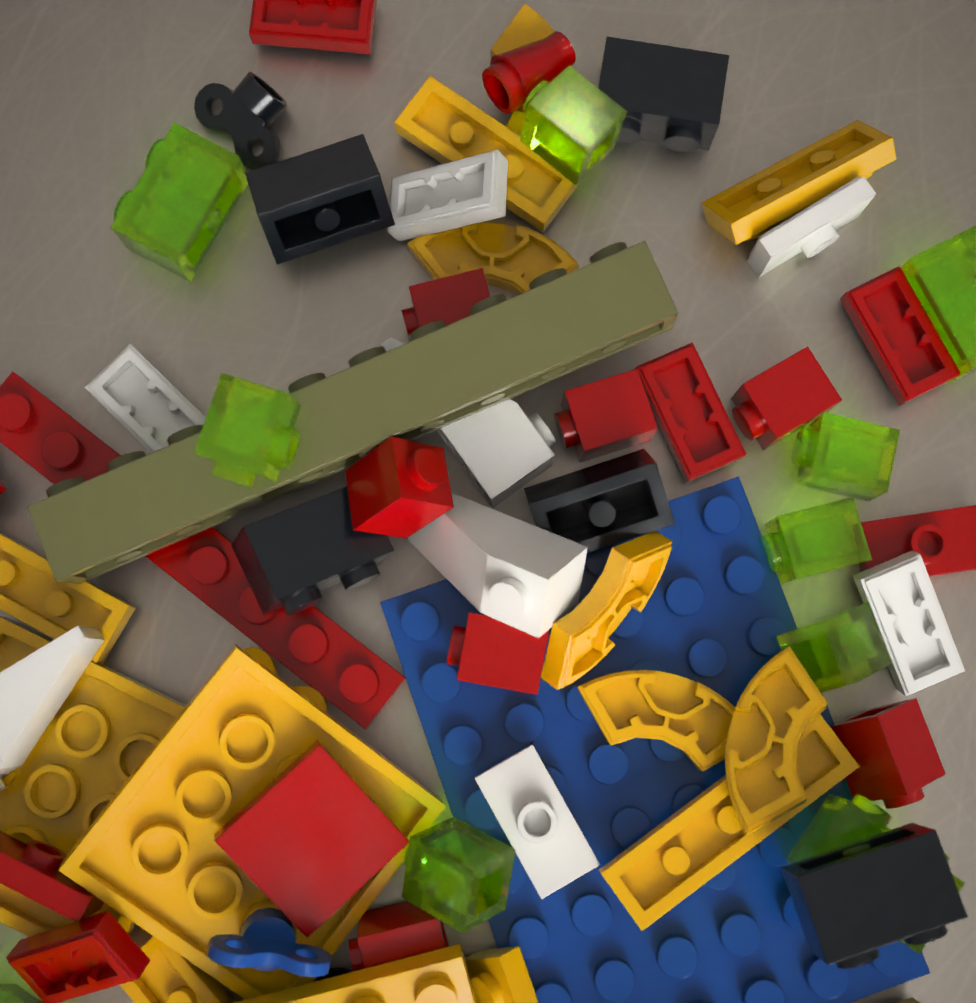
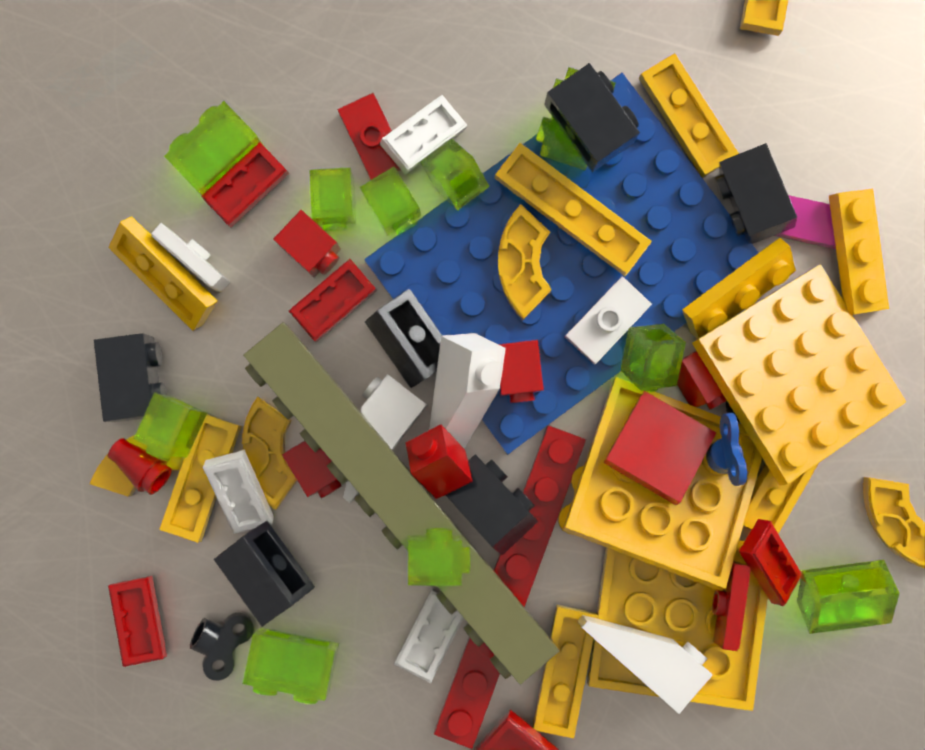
camera: 110 degrees left, 5 degrees up
yellow tile [541,530,673,690] -> none
red brick [554,369,658,462] -> none
yellow tile [725,646,828,837] -> none
red brick [830,698,946,809] -> none

